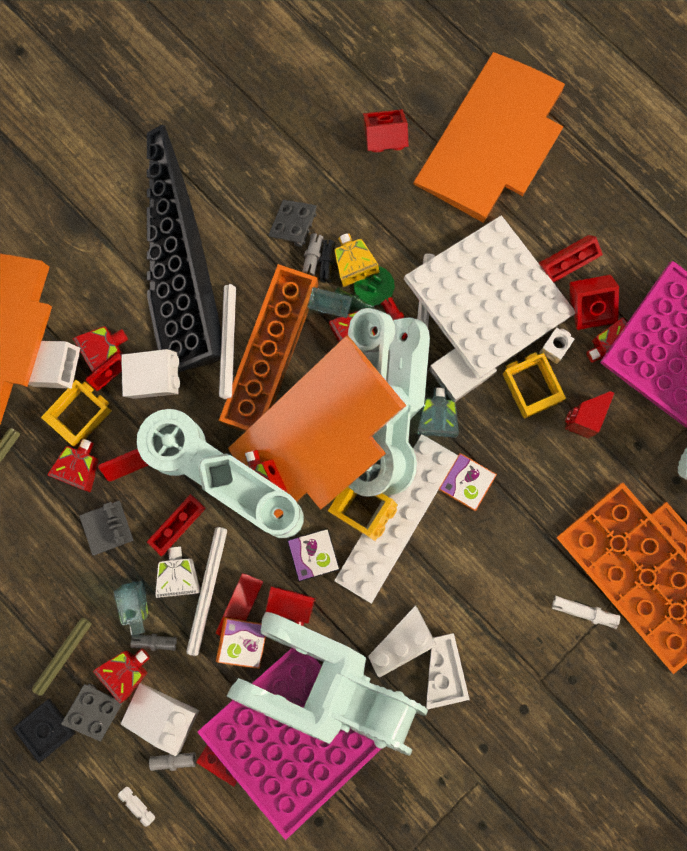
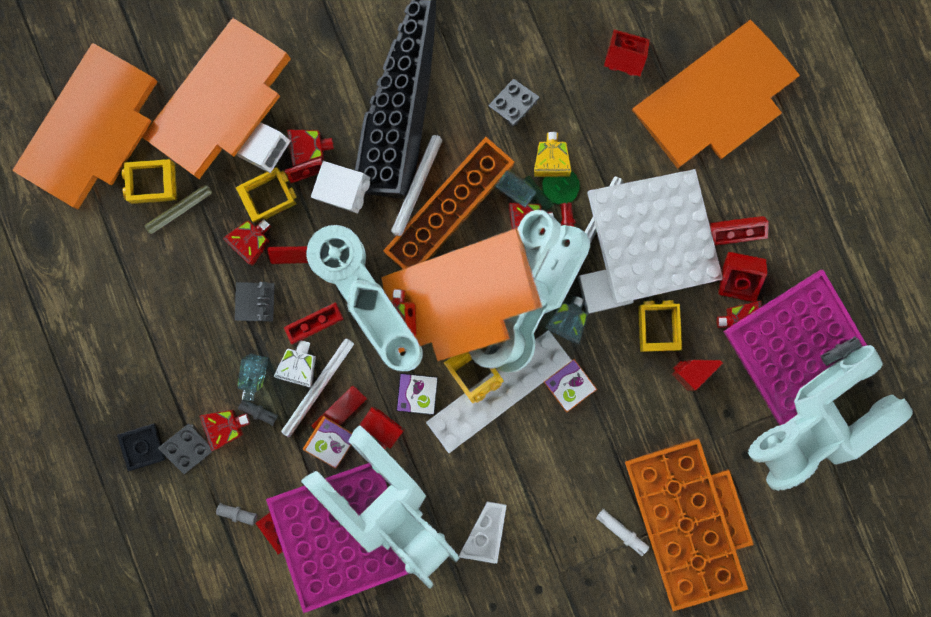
camera: 15 degrees right, 5 degrees up
olive axle [32,618,92,696] -> none
white axle [118,787,155,827] -> none
white slope [121,683,199,756] -> none
light grey pin [302,234,323,276] -> none
black pin [318,240,336,283] -> none
white wing [368,606,437,677] -> none
white brick [539,328,574,364] -> none

